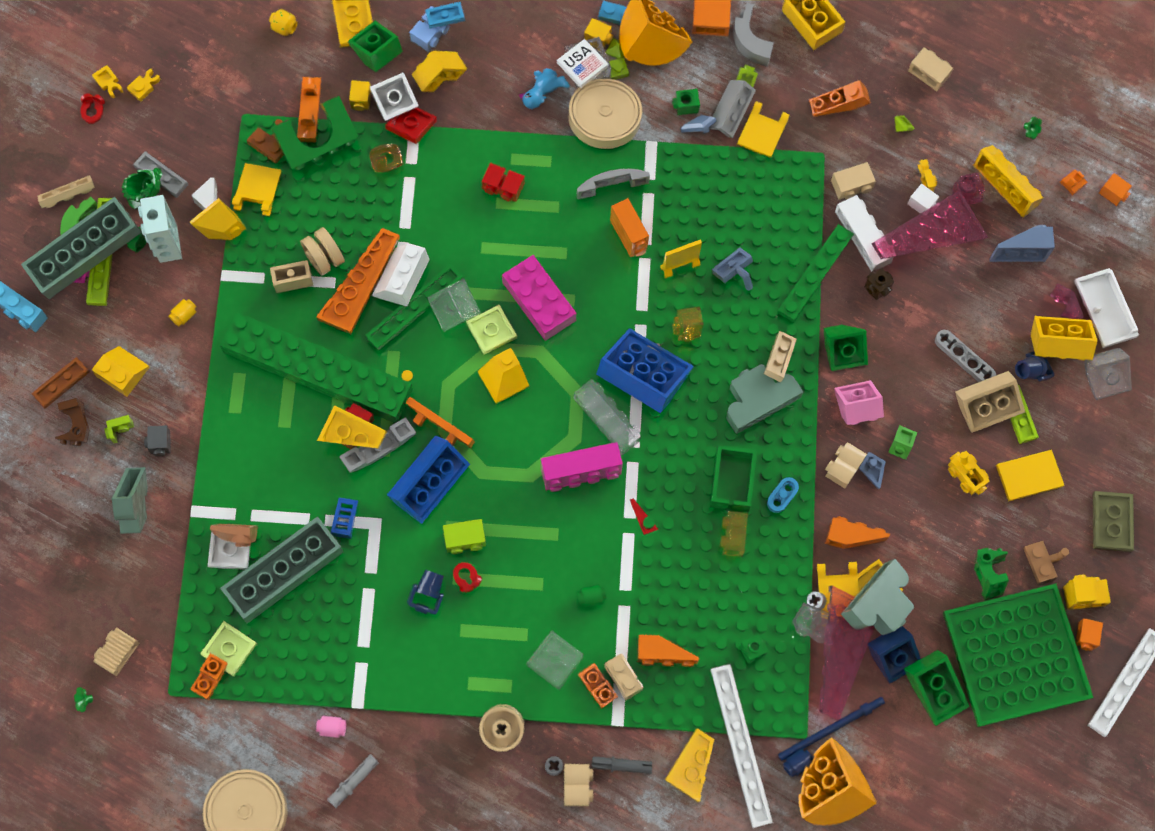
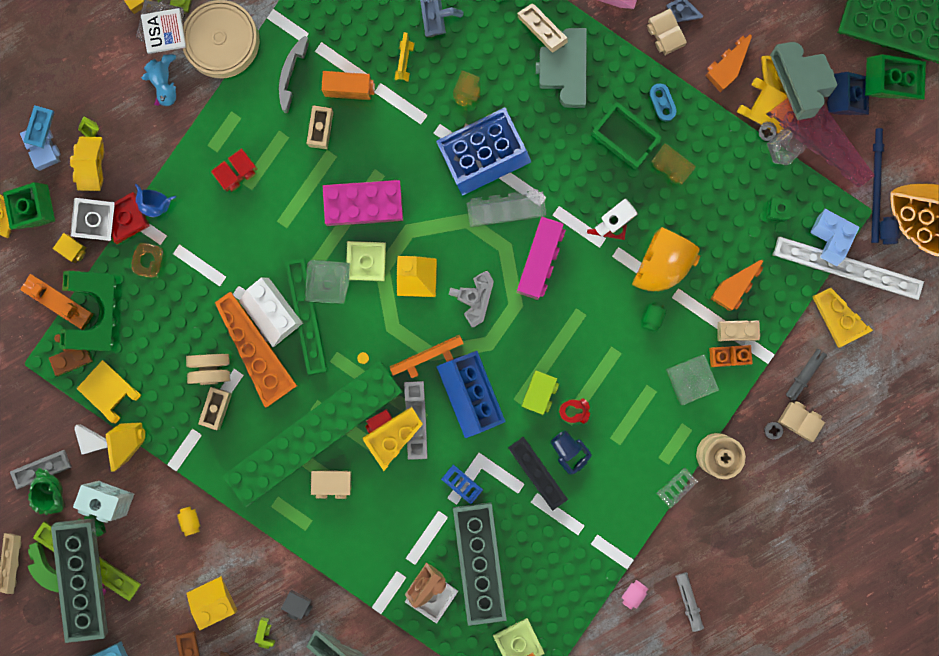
camera: 55 degrees left, 15 degrees up
none -> lime slope [78,117,99,137]
none -> blue hair [135,184,176,217]
none -> tan brick [307,106,333,150]
none -> tan brick [311,470,352,499]
none -> light grey piece [449,271,494,327]
none -> black plate [508,437,568,511]
none -> white torso [595,199,638,237]
none -> light orange brick [632,227,700,291]
none -> clear slope [656,468,698,508]
none -> light blue brick [810,209,859,266]

